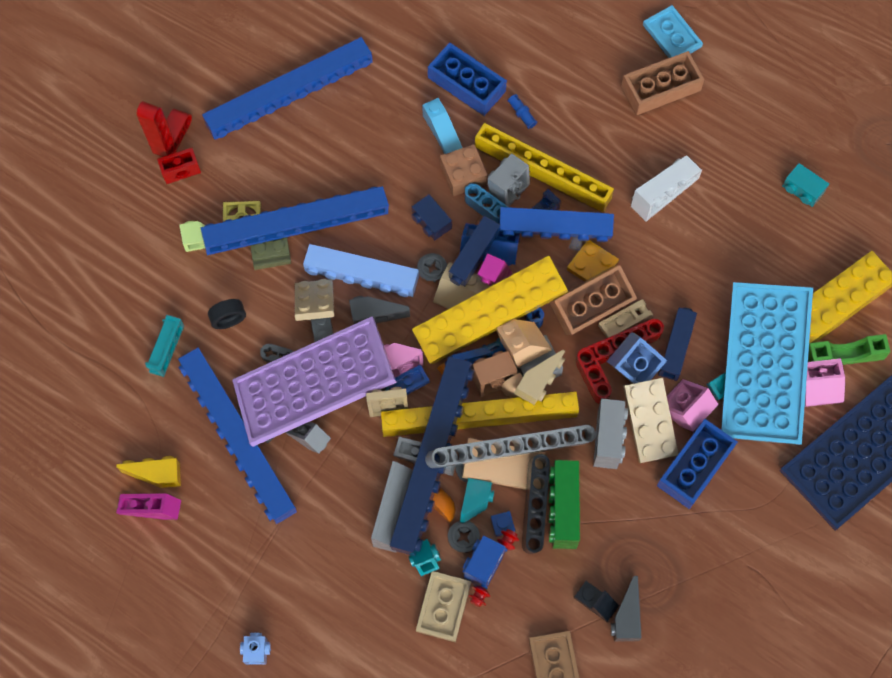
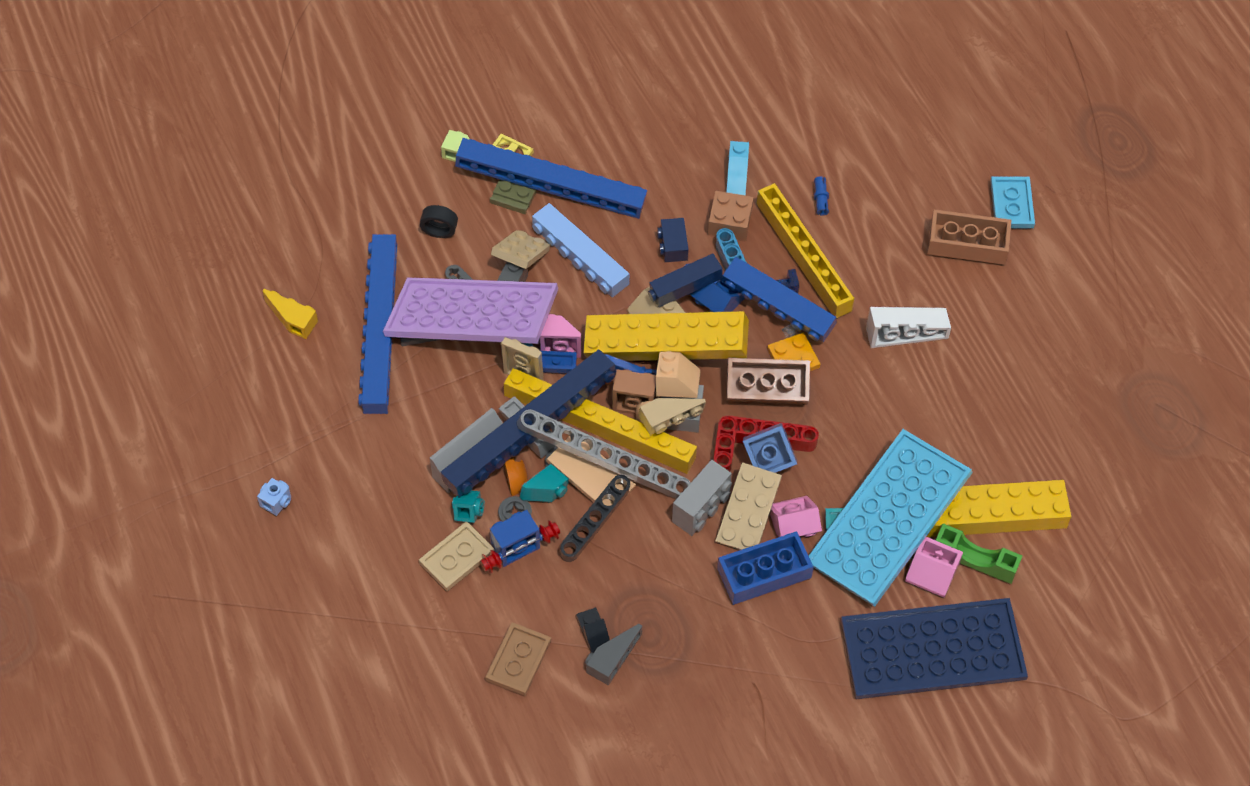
camera: 30 degrees right, 10 degrees down
dark pink slope [116,493,181,520] -> none
red beam [137,101,192,157] -> none
teal container [145,315,184,377] -> none
red brick [157,148,201,185] -> none
blue brick [202,37,373,140] -> none
light grey slope [285,422,331,454] -> none
dark grey slope [349,296,410,324] -> none
dark grey gear [417,253,447,282] -> none
blue brick [428,42,507,116] -> none
dark pink slope [478,254,512,286] -> none
light grey brick [488,154,530,207] -> none
blue plate [491,511,515,537] -> none
blue bush [526,307,544,328] -> none
green brick [549,460,580,549] -> none
tan plate [598,299,654,338] -> none
dark blue brick [658,308,697,381] -> none
teal brick [782,163,829,207] -> none

